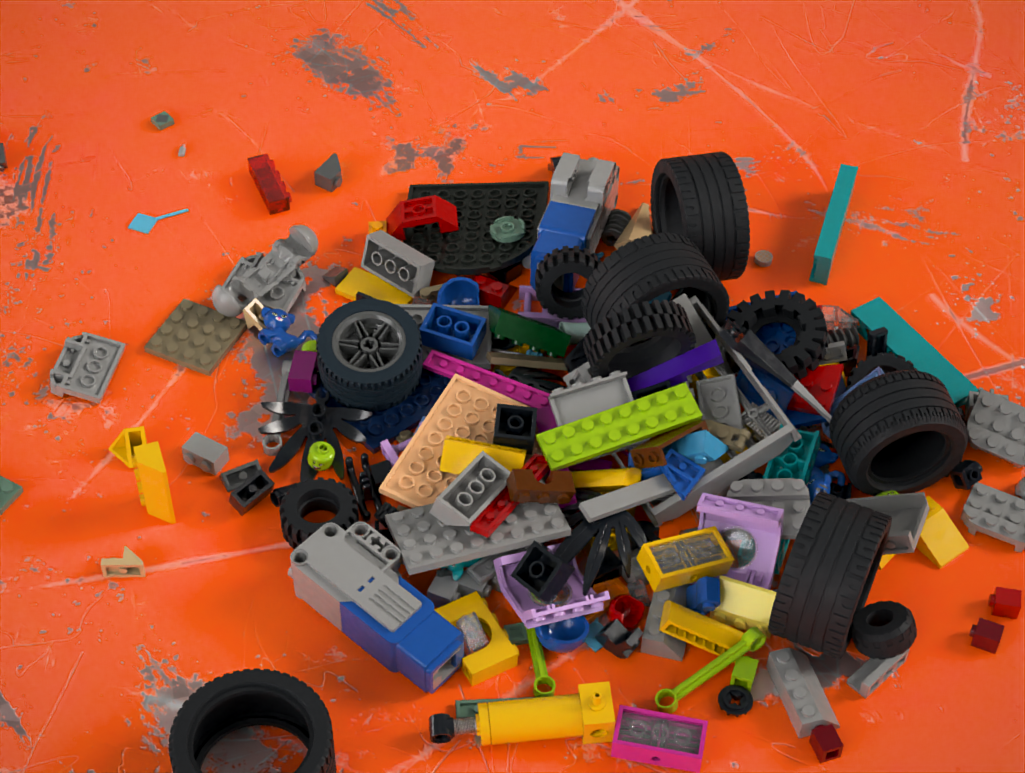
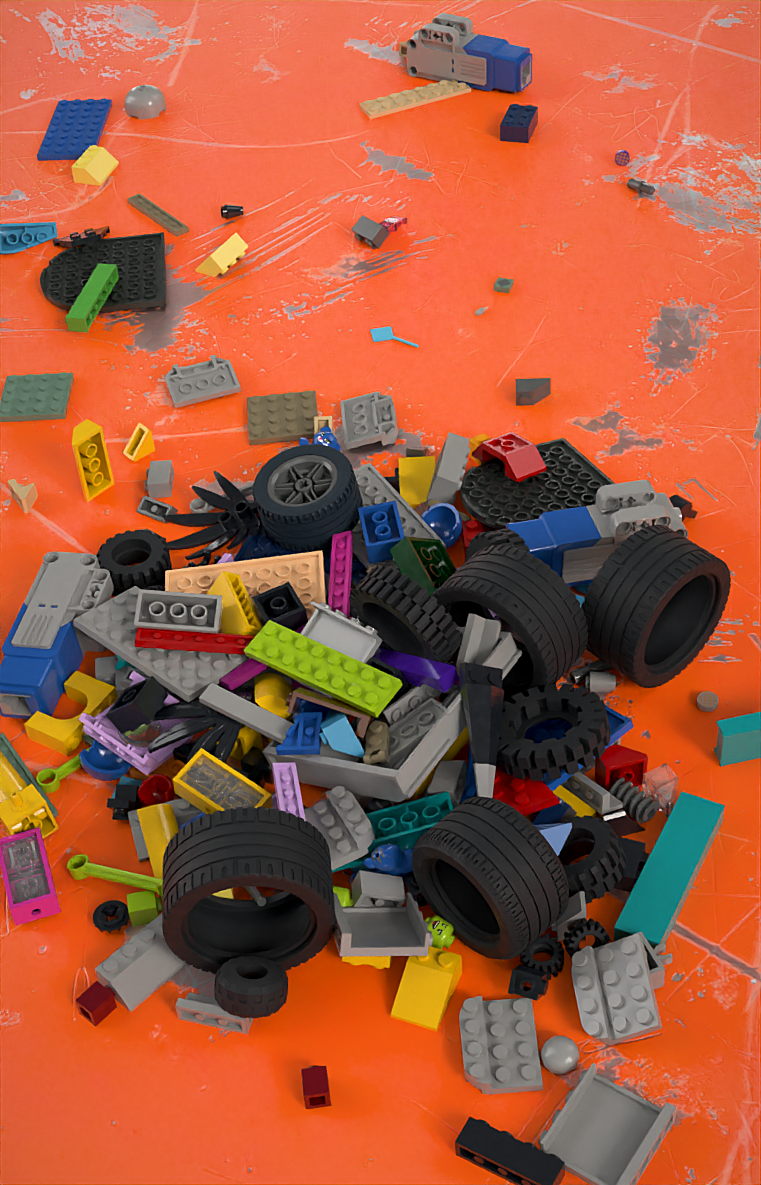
camera: 65 degrees right, 5 degrees down
light grey piece [212,224,319,317] -> none
black brick [229,469,275,516] -> none
clear red brick [247,153,292,215] -> none
lime head [307,441,335,471] -> none
clear slope [456,612,489,657] -> none
sand green tile [490,216,526,243] -> none
reddish brown arch [506,469,576,504] -> none
black tile [866,327,888,360] -> none
red brick [988,586,1022,619] -> none

